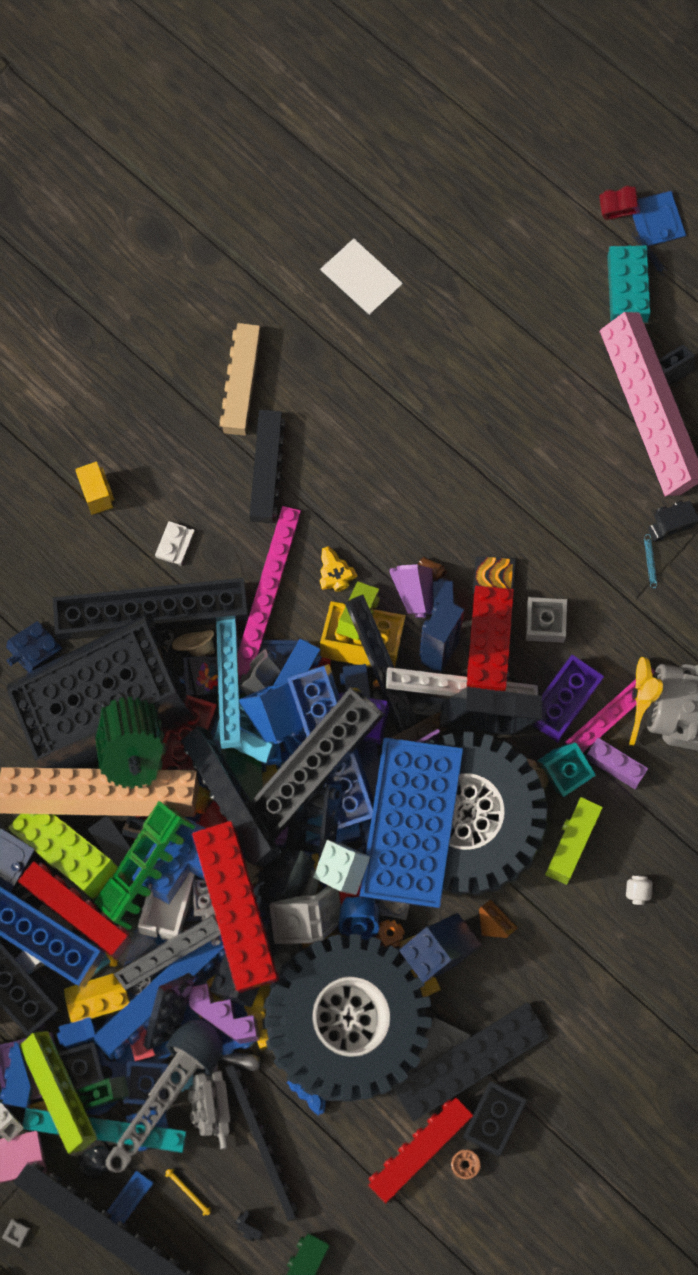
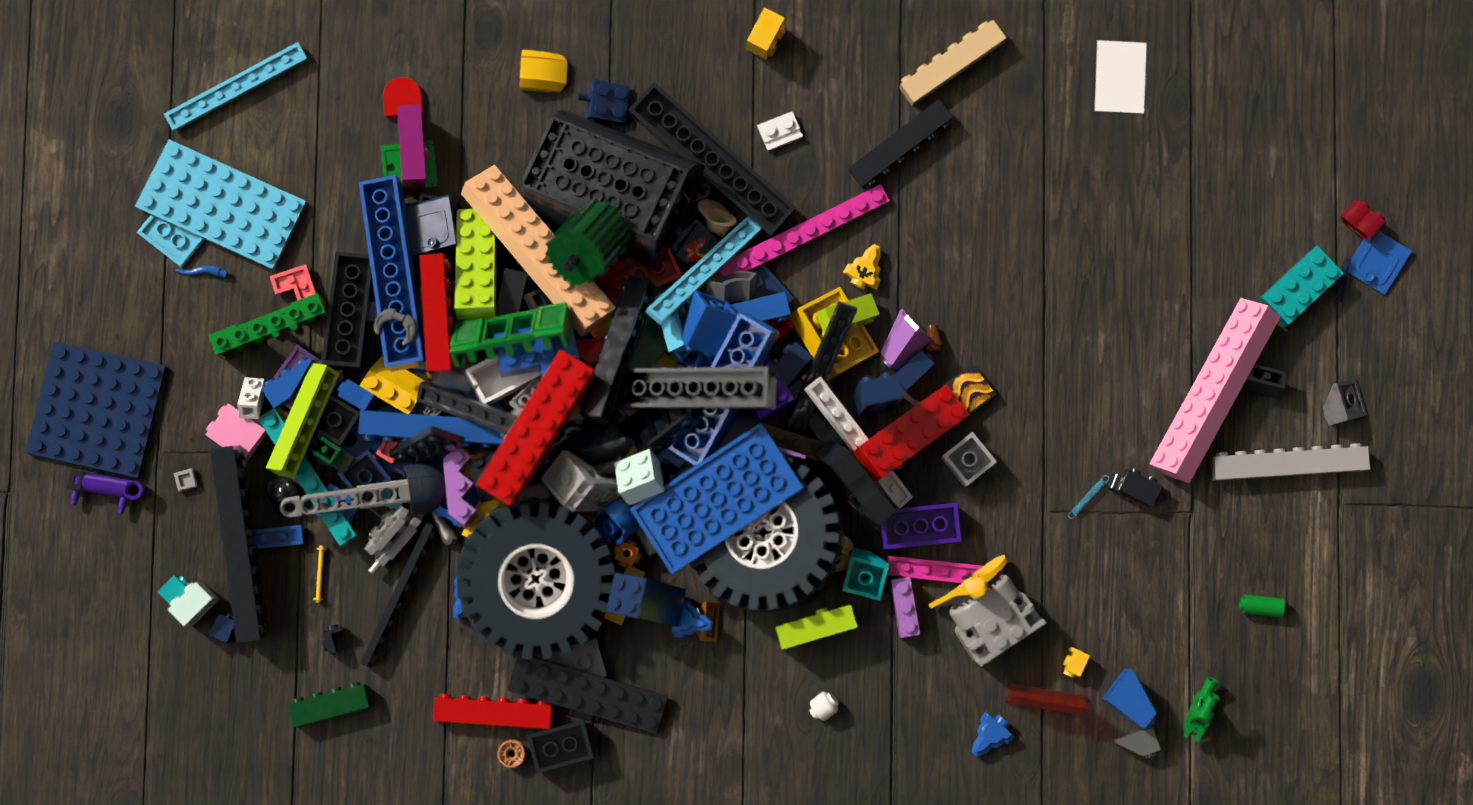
camera: 45 degrees right, 10 degrees up
none -> dark grey piece [374,309,416,345]
none -> blue rock [672,599,714,638]

